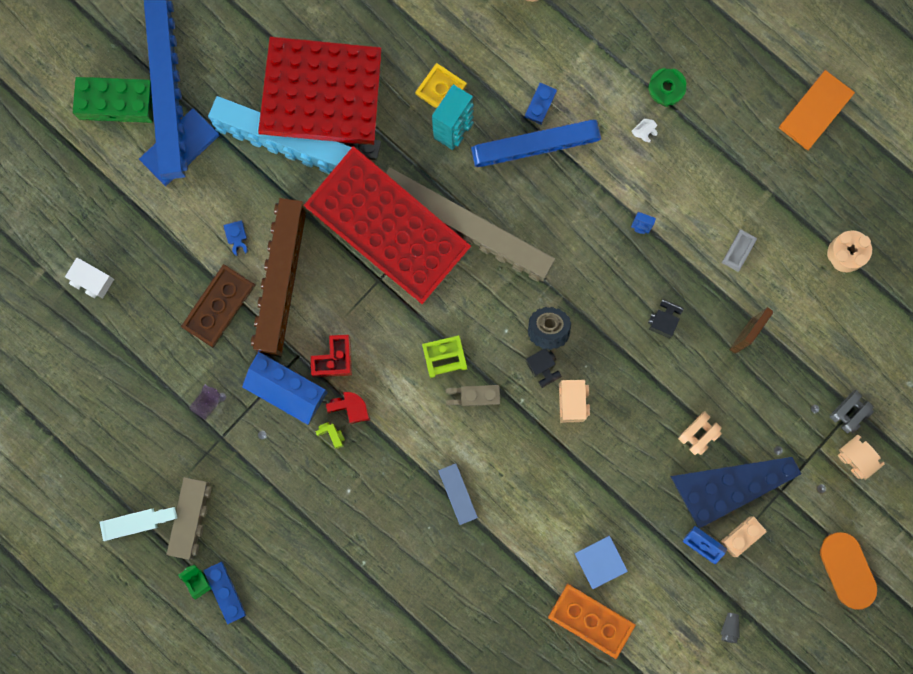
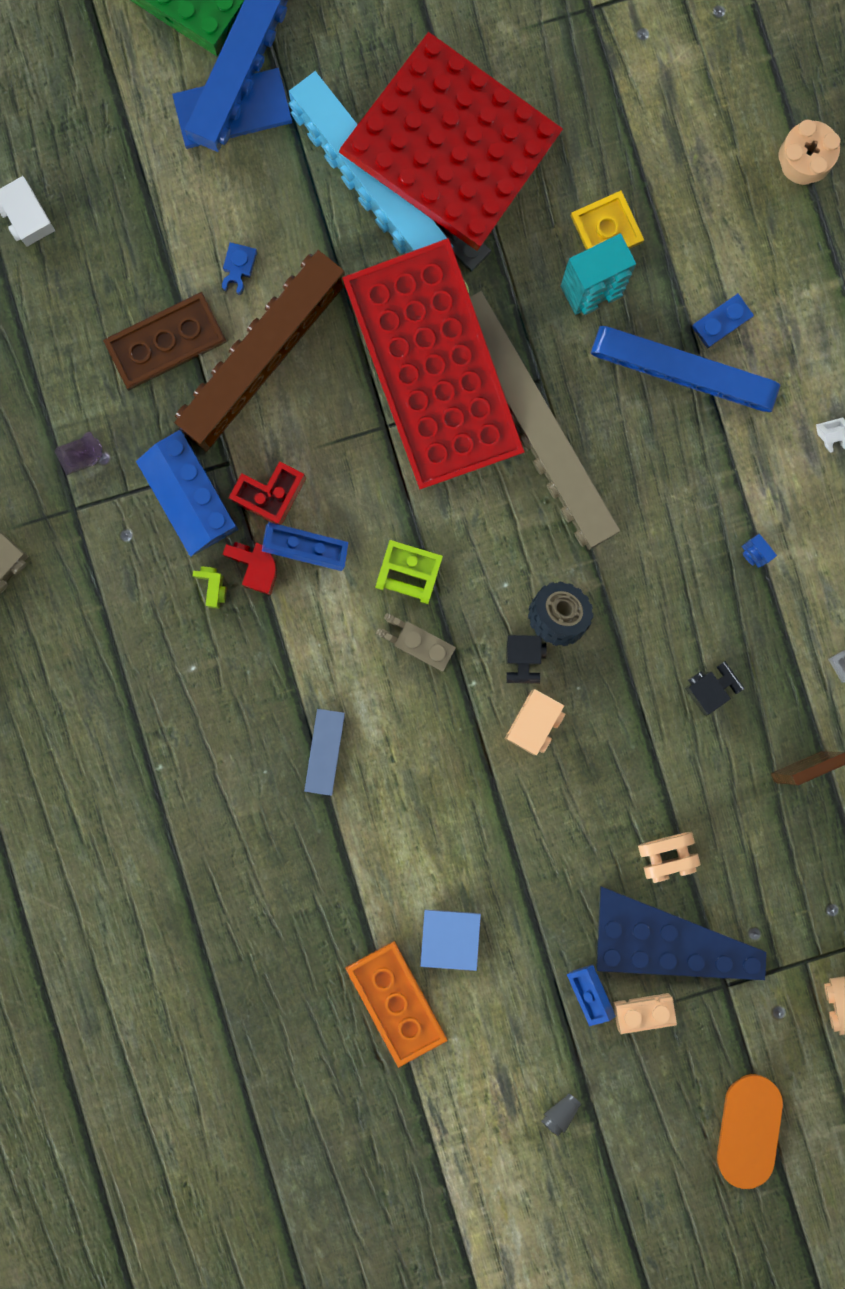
camera: 25 degrees right, 5 degrees up
none -> blue plate [262,522,348,571]

